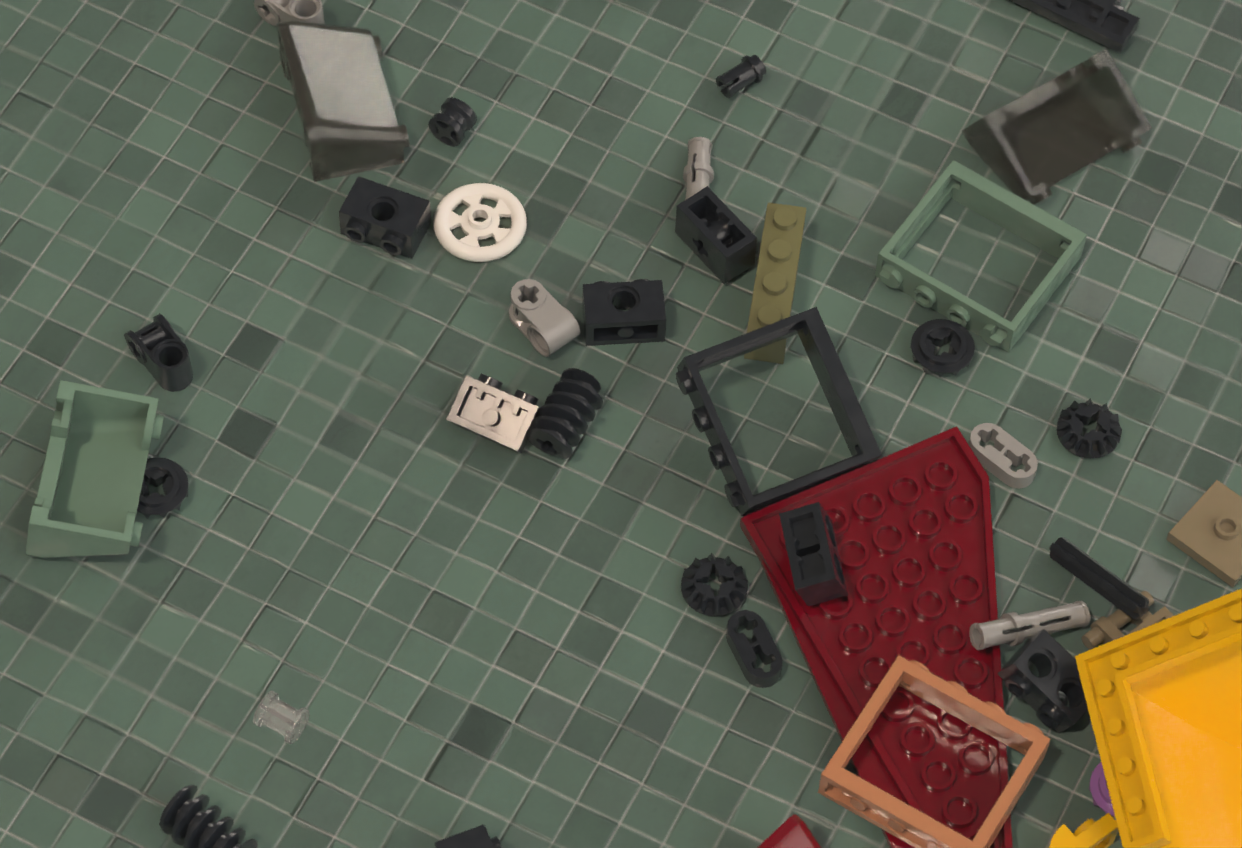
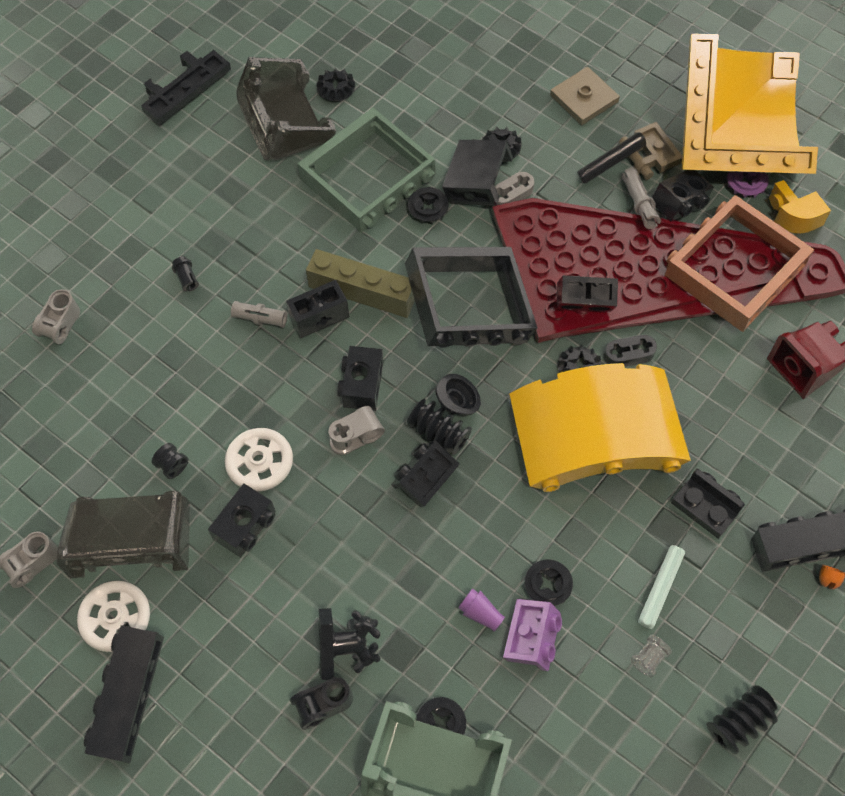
camera: 75 degrees left, 5 degrees up
none -> white plate [77,581,150,652]
none -> black brick [84,625,164,763]
none -> black gear [316,67,355,101]
none -> black piece [319,608,381,680]
none -> black piece [435,374,481,417]
none -> black panel [442,139,513,206]
none -> medium lavender cone [458,588,505,632]
none -> medium lavender bracket [503,599,562,671]
none -> yellow panel [509,363,691,492]
none -> black gear [525,559,573,606]
none -> light aqua axle [638,545,685,629]
none -> black bracket [671,468,745,539]

